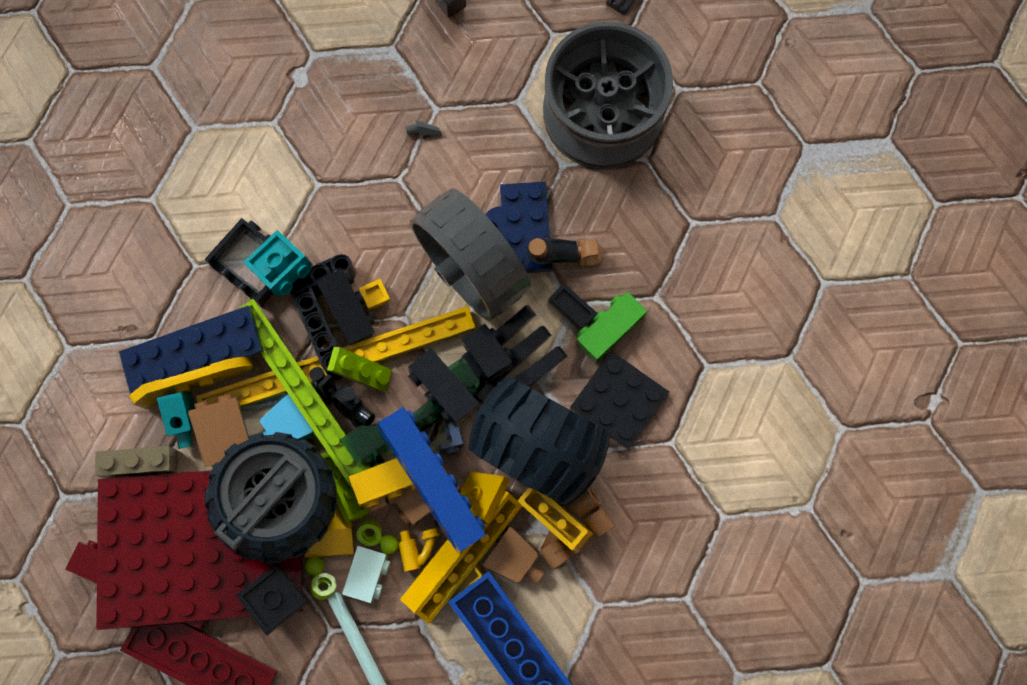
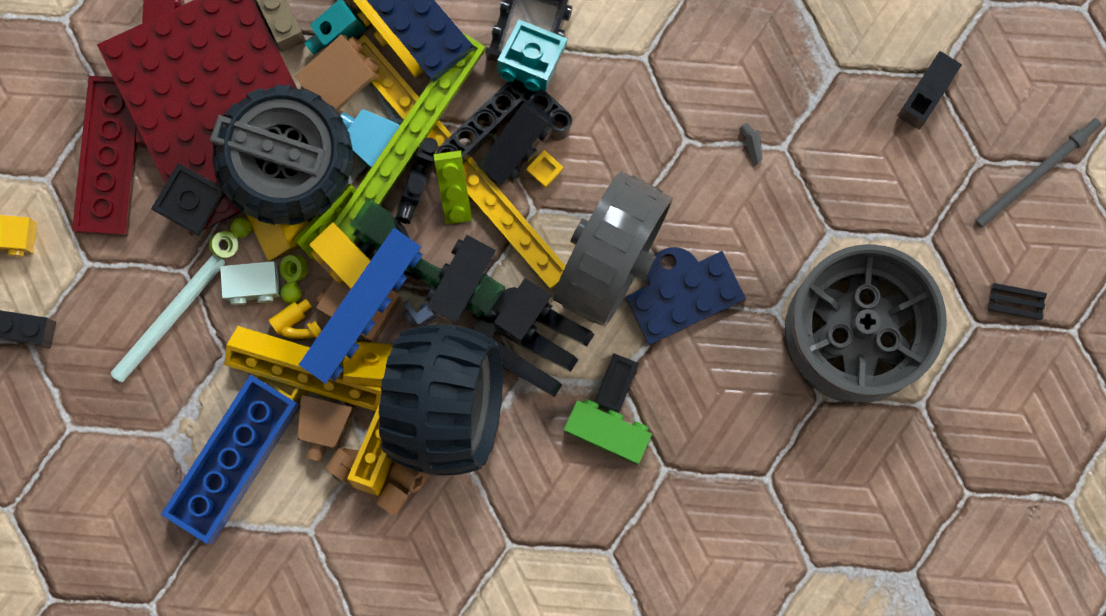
camera: 75 degrees right, 5 degrees up
piece [527,238,603,267] -> none
black plate [570,351,669,450] -> none

